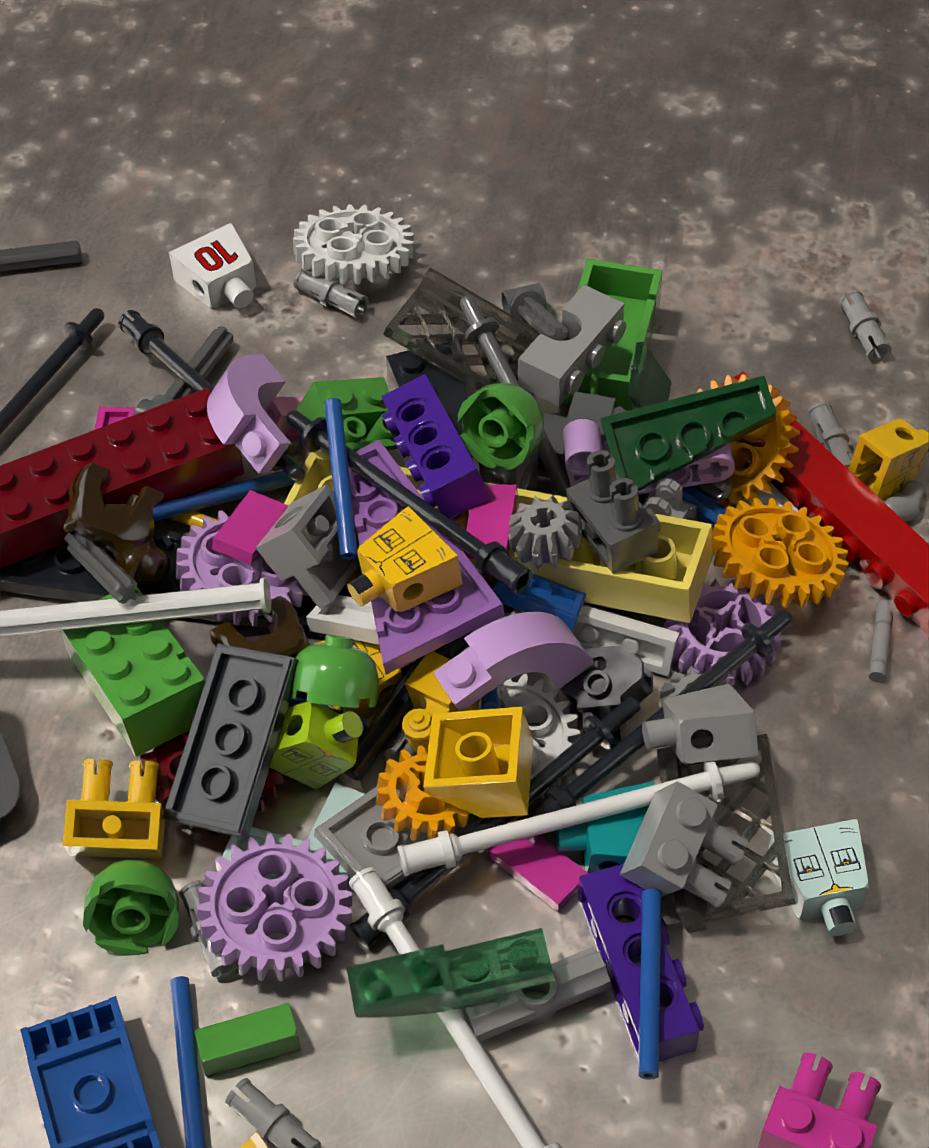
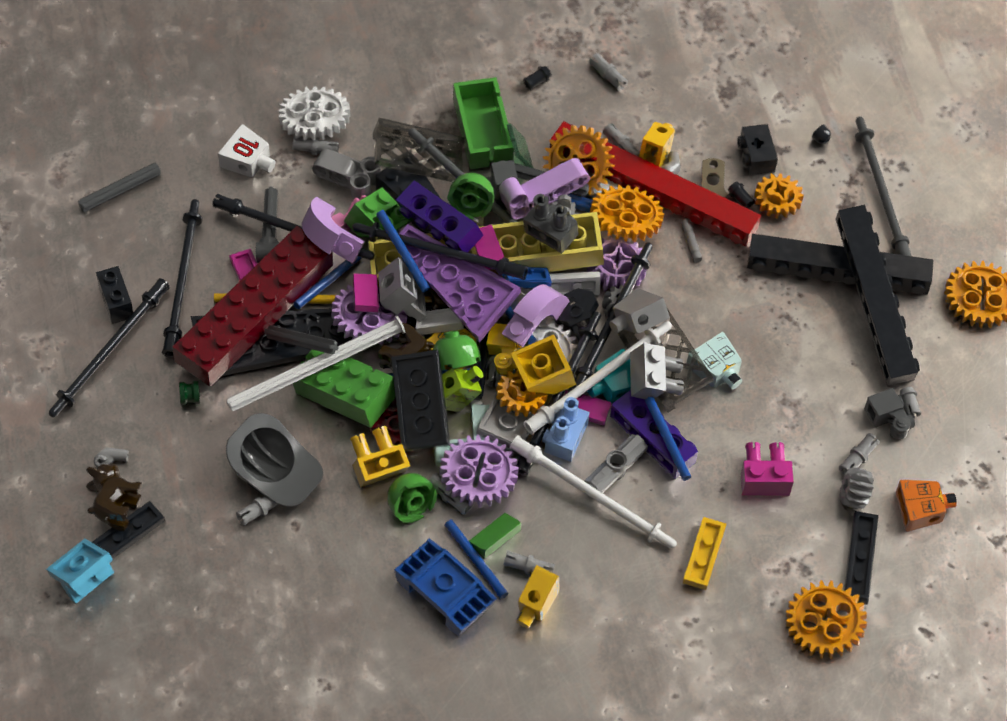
camera: 30 degrees left, 5 degrees up
dark brown animal [63,463,171,585] -> none
clear green slope [346,928,555,1018] -> none
yellow torso [347,506,463,612] -> none
dark grey axle [501,283,569,341] -> none
light grey gear [508,495,582,570] -> none
light grey arch [518,285,626,406] -> none
dark green wing [600,376,776,491] -> none
none -> light grey piece [312,149,381,200]
none -> black pin [523,66,552,91]
none -> light blue brick [542,397,590,462]

